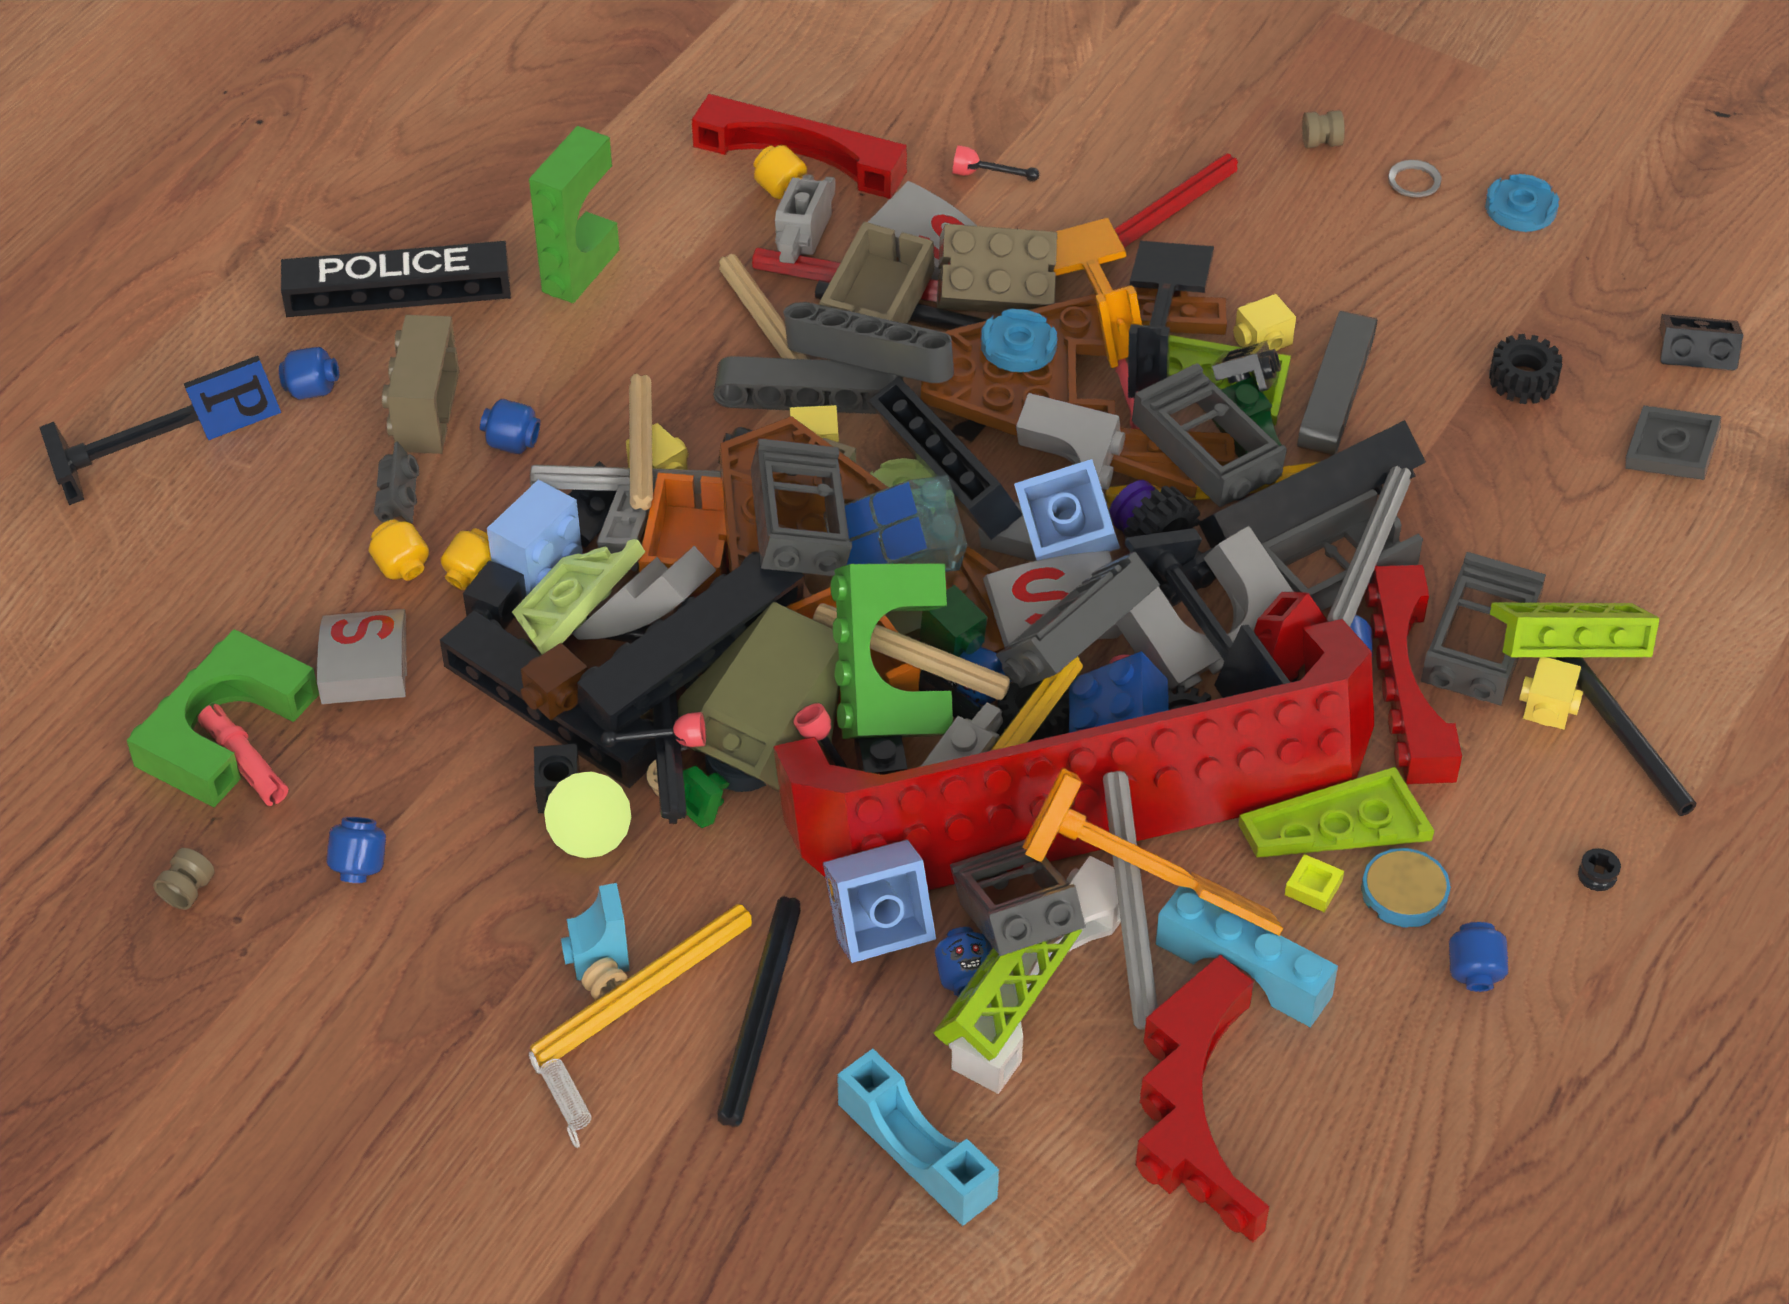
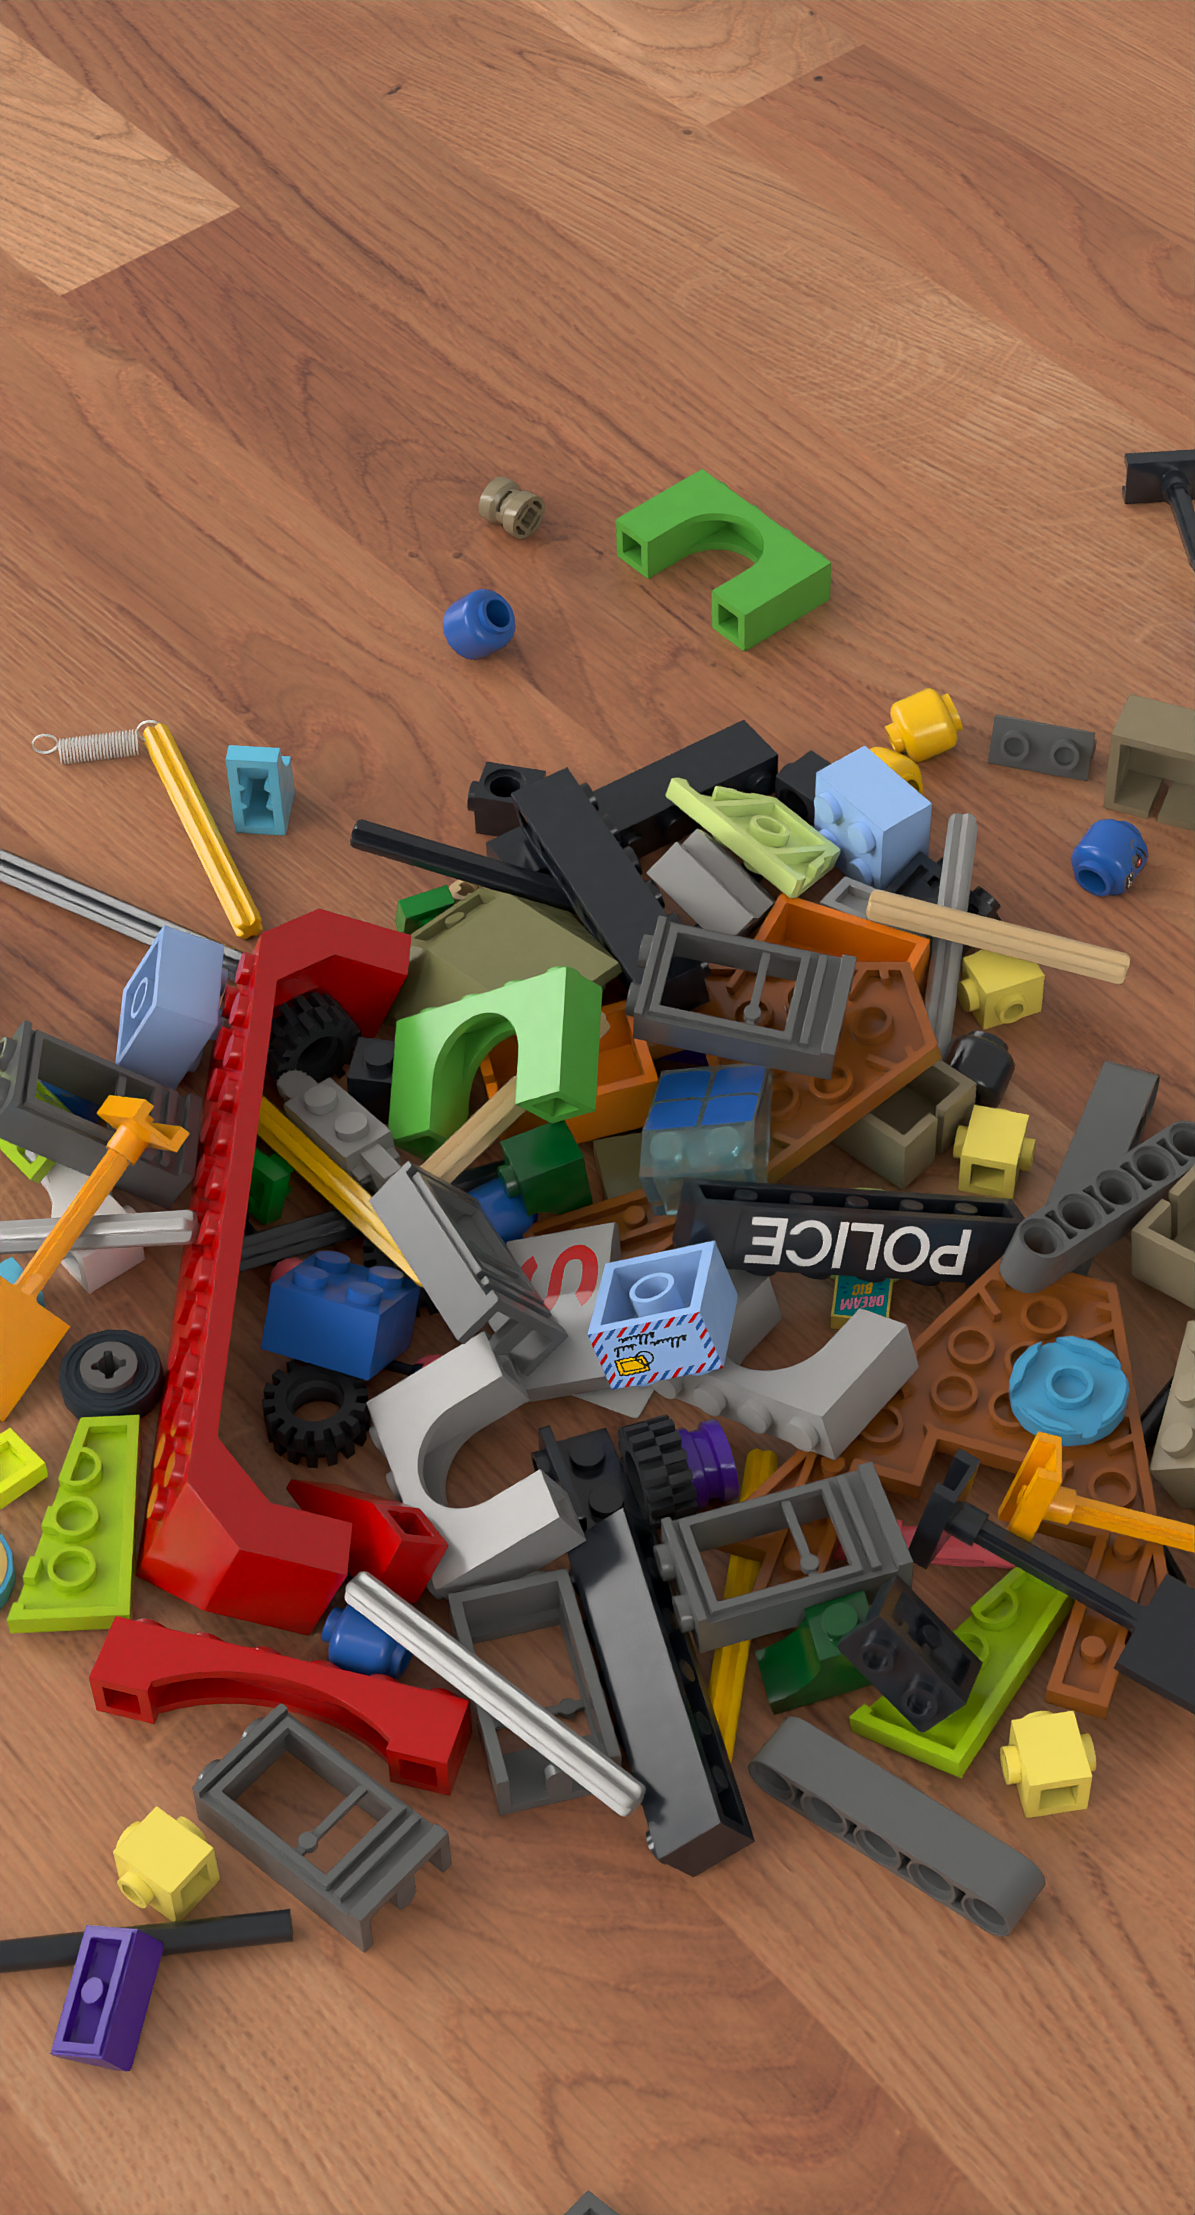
camera: 110 degrees right, 0 degrees up
coral pin [198,704,288,806] -> none
light grey slope [317,609,407,704] -> none
reddish brown brick [521,643,588,720] -> none
yellowish green tile [544,771,631,858] -> none
tan bush [581,957,627,1001] -> none
hinge [601,712,706,747] -> none
coral hinge [793,703,848,768] -> none
black piece [1124,528,1290,698] -> none
black tyre [1489,334,1563,404] -> none
lime fence [1490,602,1660,657] -> none
none -> dark purple slope [50,1925,163,2072]
none -> black wheel [58,1329,165,1420]

